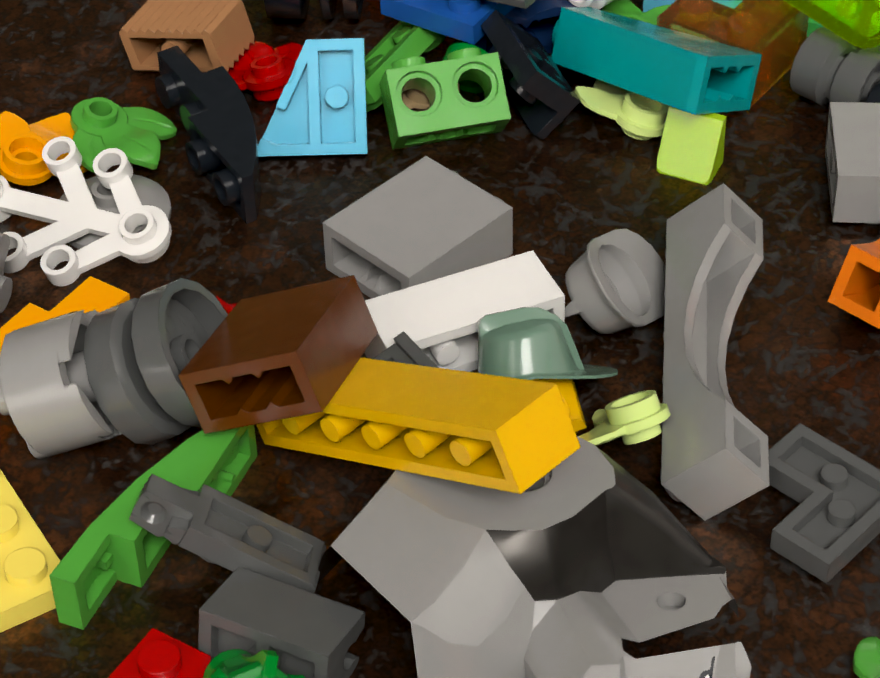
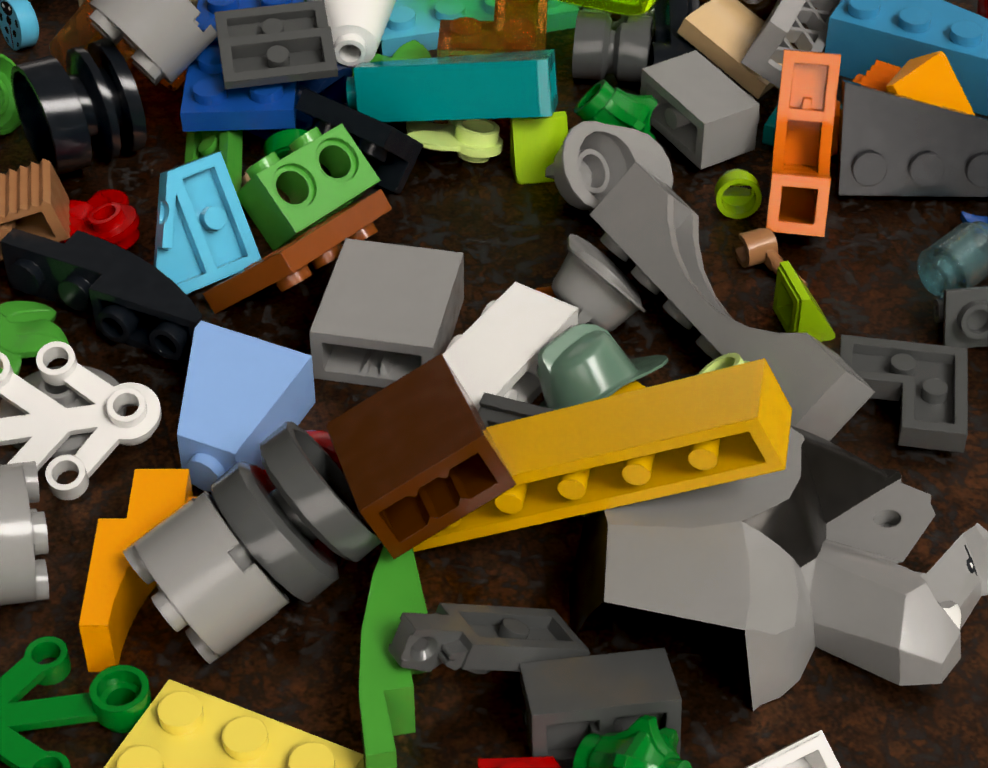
camera: 35 degrees left, 0 degrees up
none -> light blue slope [177,320,316,492]
none -> dark orange wing [202,189,392,314]
none -> light grey piece [545,121,674,210]
none -> green rock [574,79,658,140]
none -> lime hinge [715,168,762,219]
none -> medium nougat hand [735,228,808,287]
none -> lime slope [773,261,836,342]

